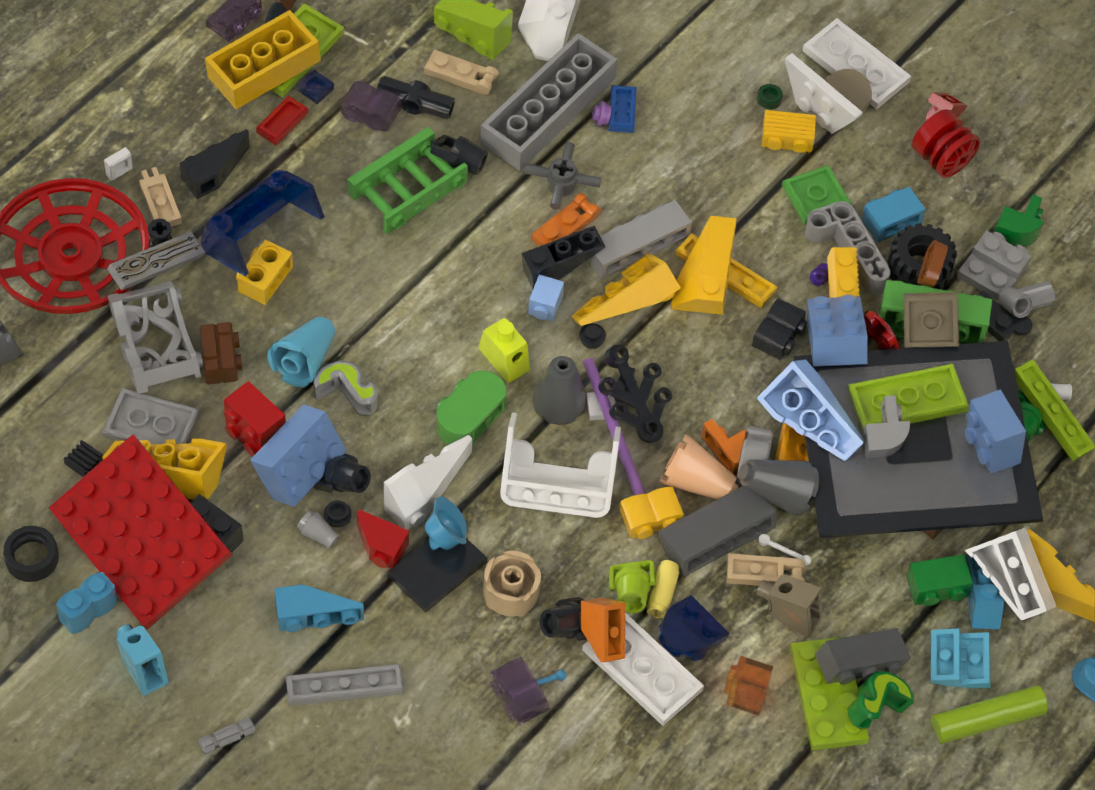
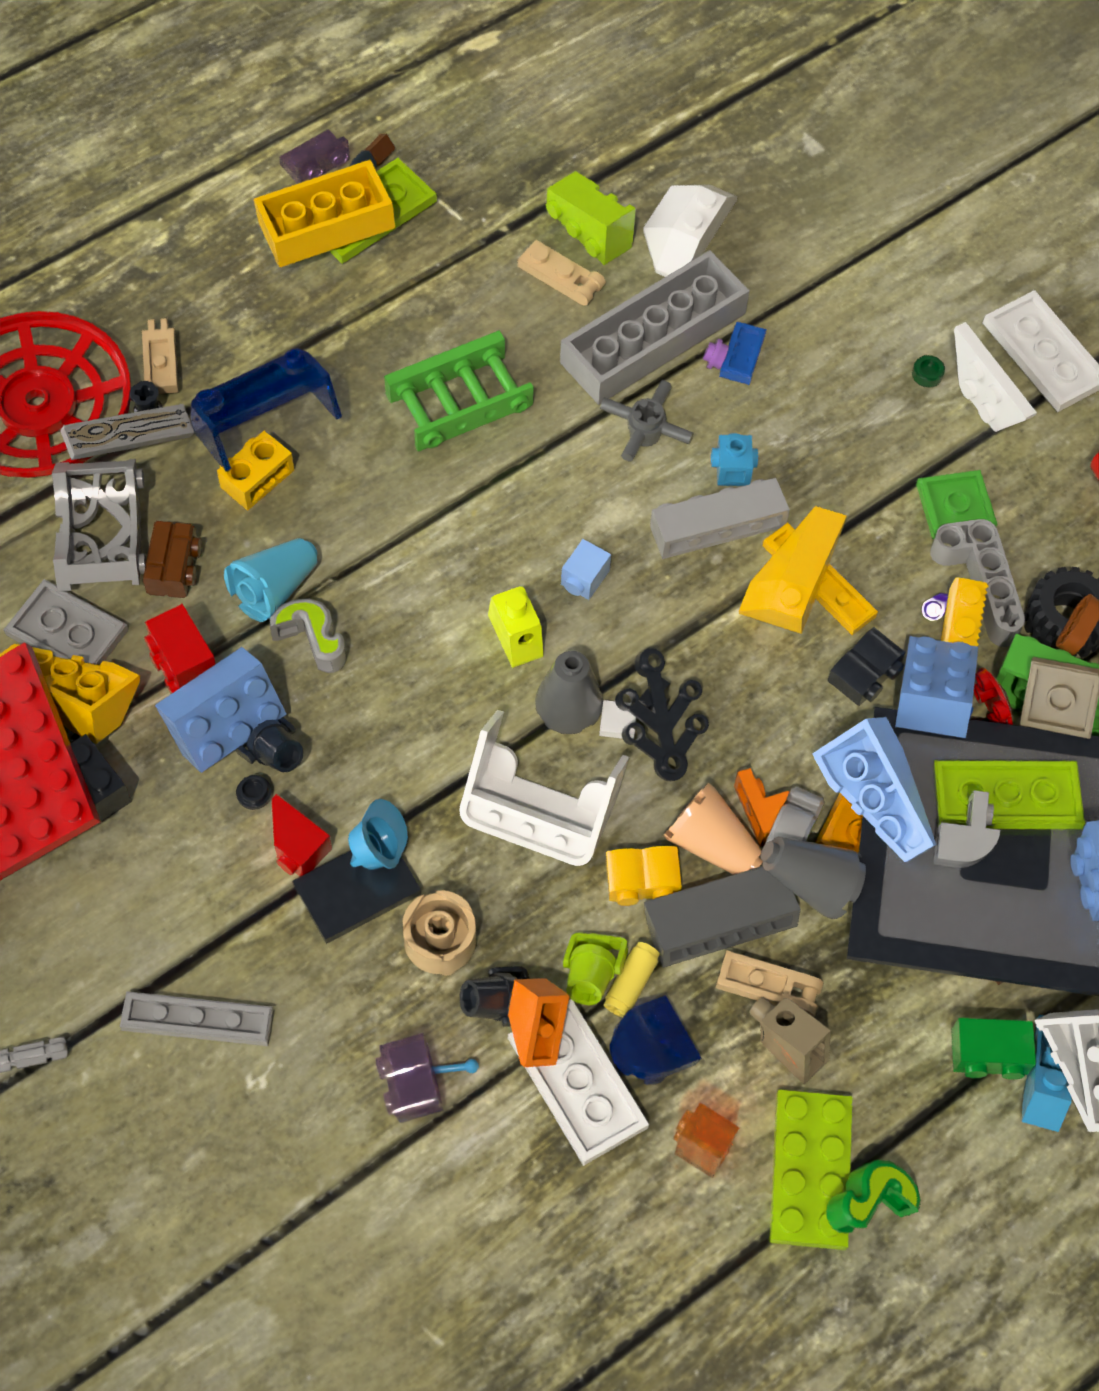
camera: 15 degrees right, 5 degrees up
white tile [104,147,133,181] -> none
black slope [180,129,250,199] -> none
red tile [256,95,309,146] -> none
dark azure slope [274,585,364,632] -> none
light grey cone [297,510,340,549] -> none
clear blue plate [298,70,334,104] -> none
brick [341,81,401,131] -> none
black piece [376,76,455,120] -> none
white wedge [384,435,472,530] -> none
black piece [430,135,488,175] -> none
bright green brick [437,371,506,445] -> none
black slope [522,225,605,289] -> none
orange plate [531,193,601,246] -> none
yellow wedge [571,253,681,326] -> none
black plate [579,323,606,349] -> none
medium lavender piece [583,358,646,495] -> none
white hinge [758,534,812,566] -> none
yellow brick [761,110,816,153] -> none
dark grey brick [815,628,911,685] -> none
dark tan tile [825,69,872,111] -> none
dark azure brick [862,187,926,243] -> none
lime brick [930,685,1048,744] -> none
medium azure slope [931,628,991,688] -> none
none -> dark azure brick [711,433,758,486]

